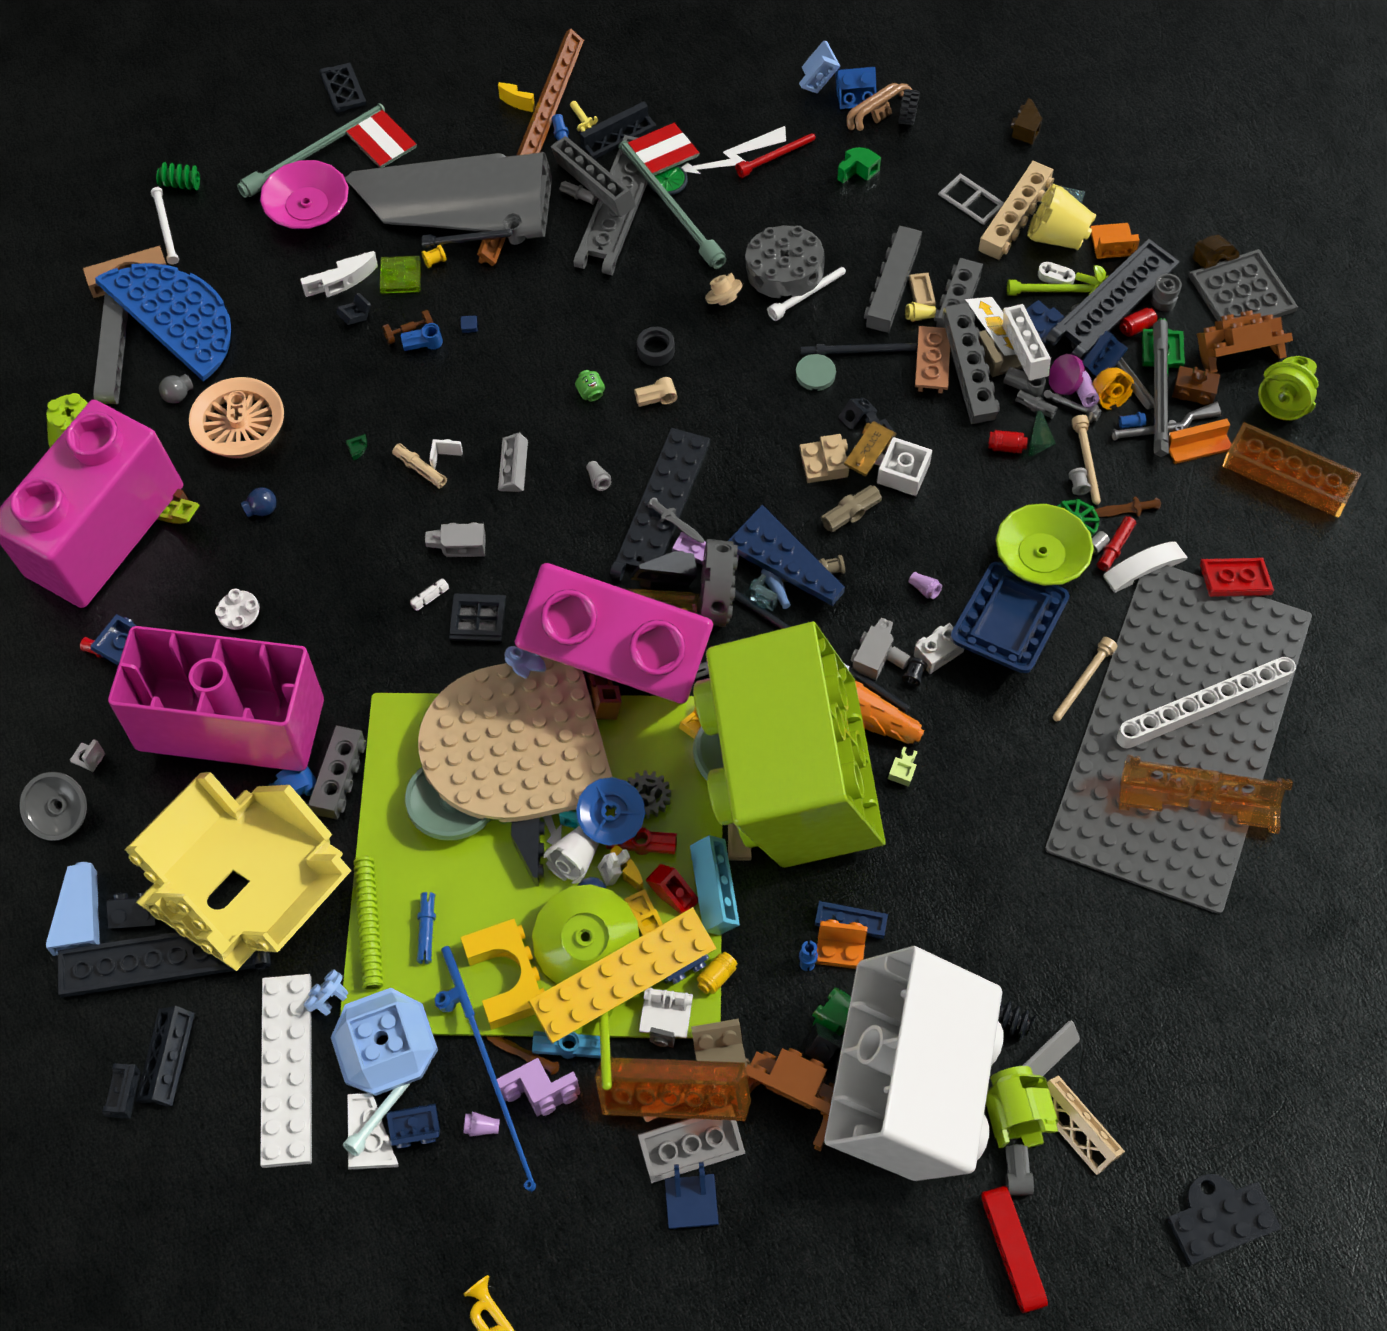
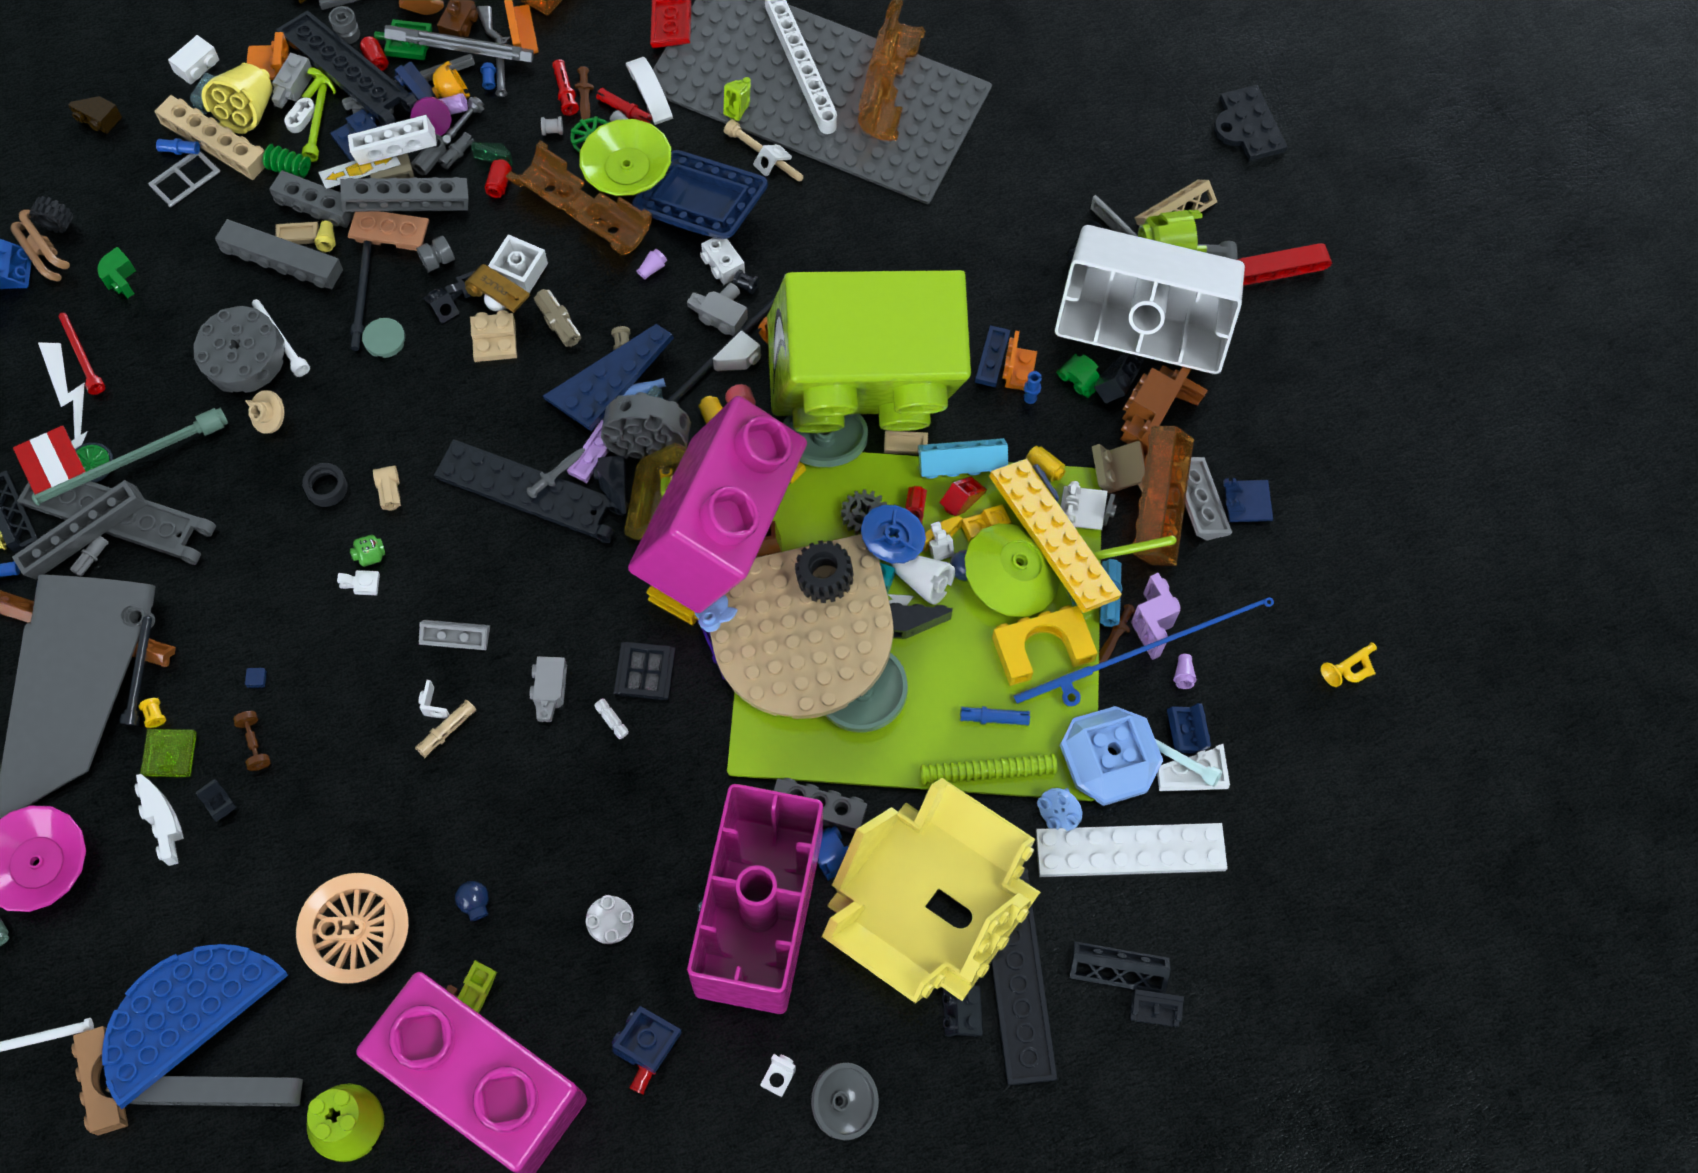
camera: 90 degrees left, 5 degrees up
light blue slope [46,862,100,956] -> none
dark grey piece [159,374,193,404] -> none
dark green tile [346,434,367,460] -> none
blue piece [401,323,443,351] -> none
light grey cone [586,461,611,491] -> none
tan piece [1072,415,1101,505] -> none
none -> blue pin [156,138,200,155]
none -> white brick [168,35,219,85]
none -> green piece [263,144,311,178]
none -> light grey hinge [272,52,312,108]
none -> white plate [337,570,380,595]
none -> dark grey wheel [416,235,455,272]
none -> clear orange piece [506,141,652,255]
none -> red pin [552,59,579,116]
none -> lime piece [723,77,751,121]
none -> white bracket [753,144,792,176]
none -> black tyre [795,540,854,603]

